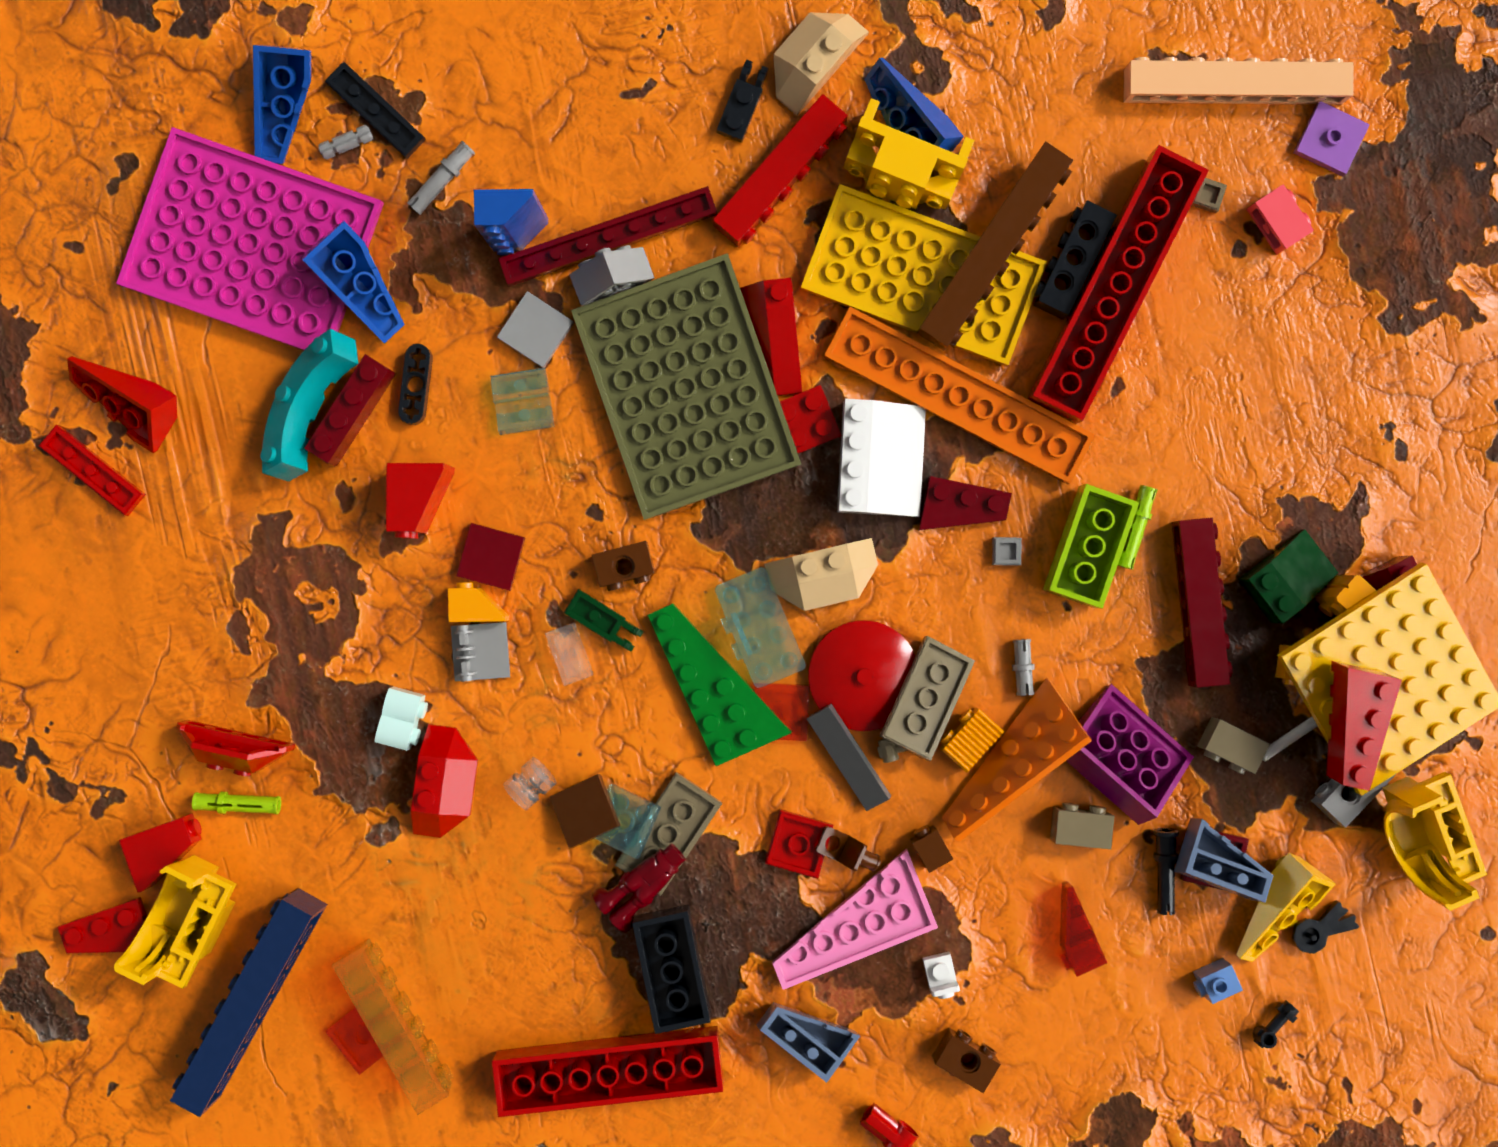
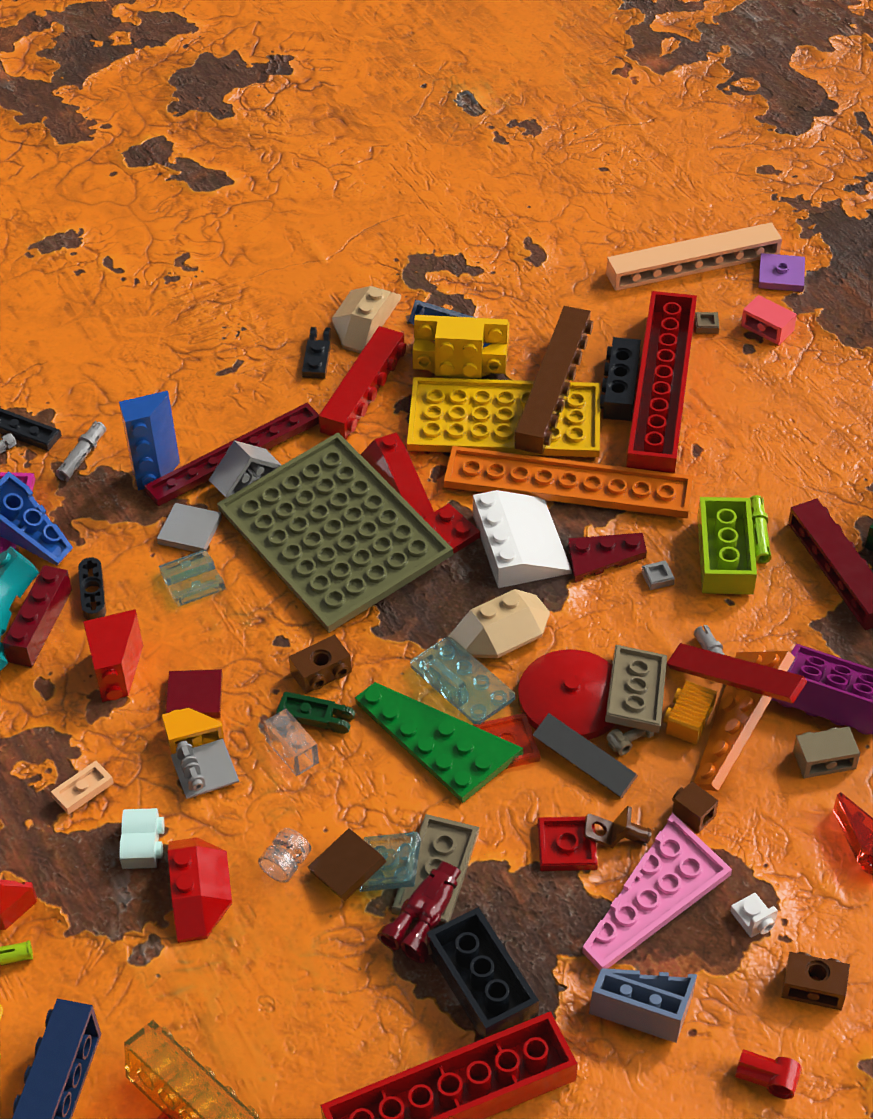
camera: 15 degrees left, 40 degrees down
none -> light nougat plate [51,761,114,815]
none -> red tile [667,643,807,703]

